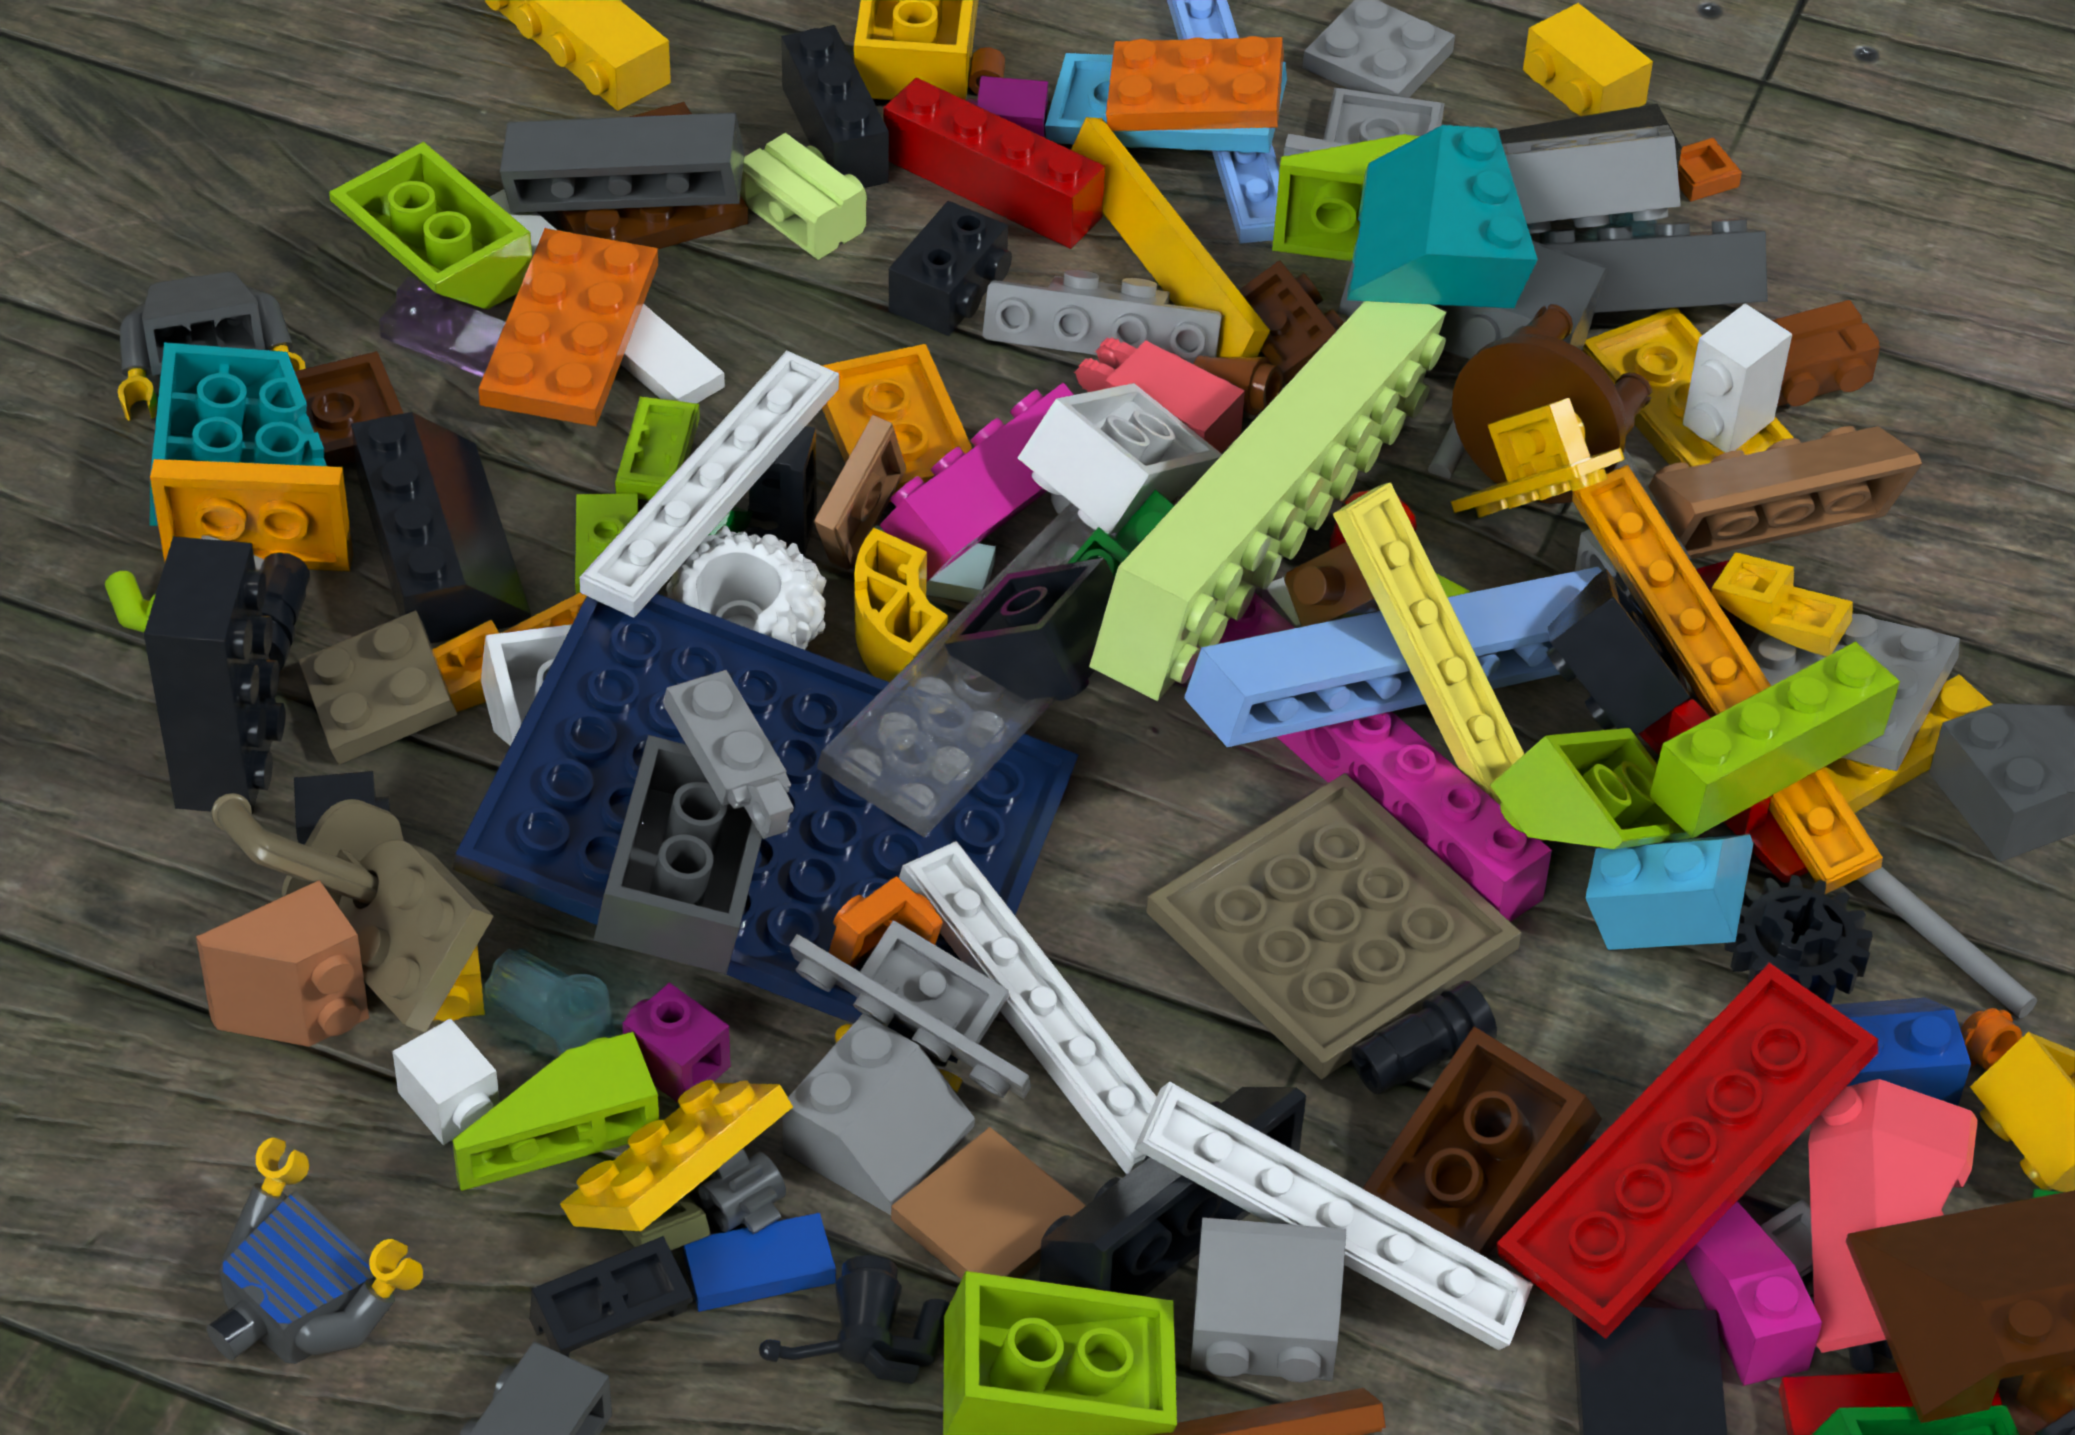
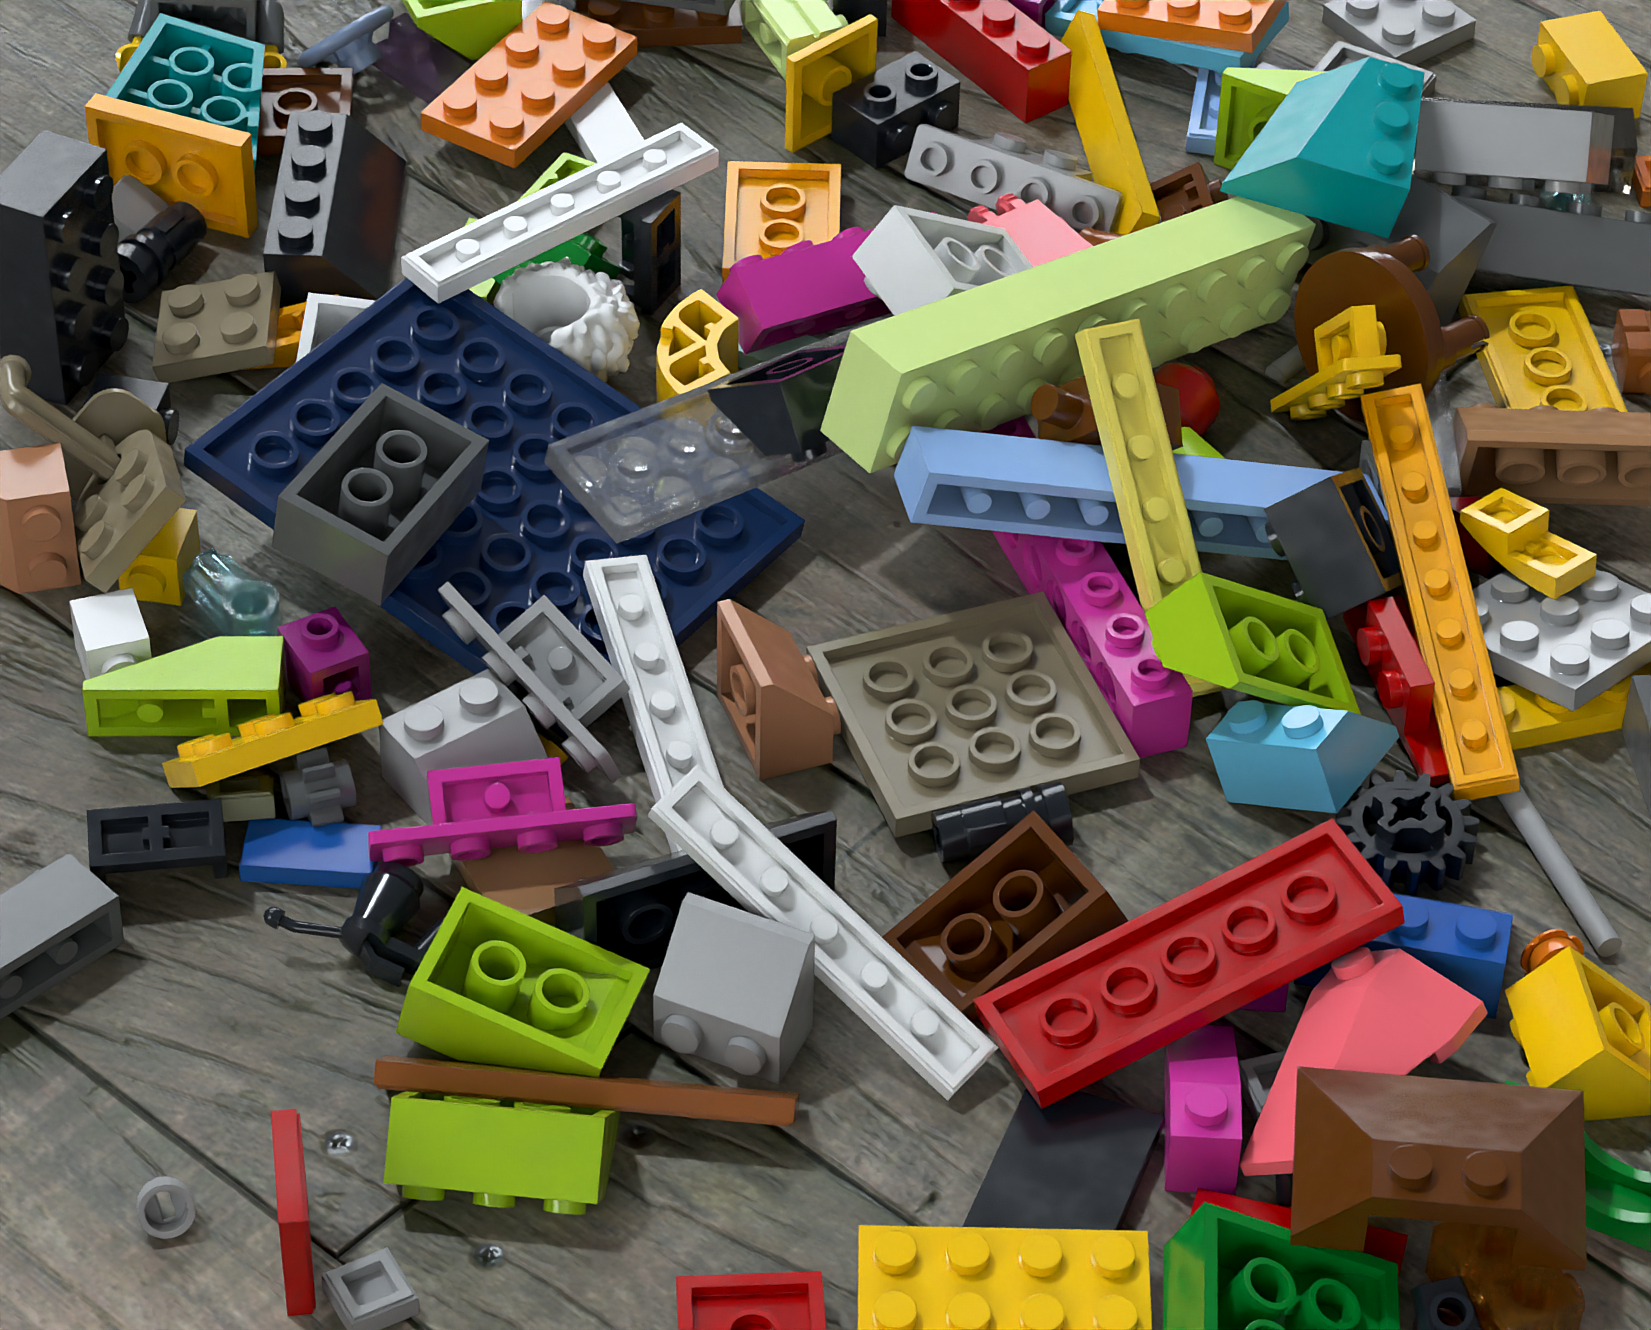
camera: 20 degrees right, 5 degrees down
light grey hinge [663,670,794,839] -> none
medium nougat tile [814,415,906,570] -> none
orange bracket [828,876,943,968] -> none
lime brick [1649,641,1900,838] -> none
white brick [1683,304,1792,453] -> none
none -> sand blue piece [297,5,394,75]
none -> dark pink bracket [368,757,637,867]
none -> nougat slope [717,599,841,780]
none -> yellow slope [785,14,878,153]

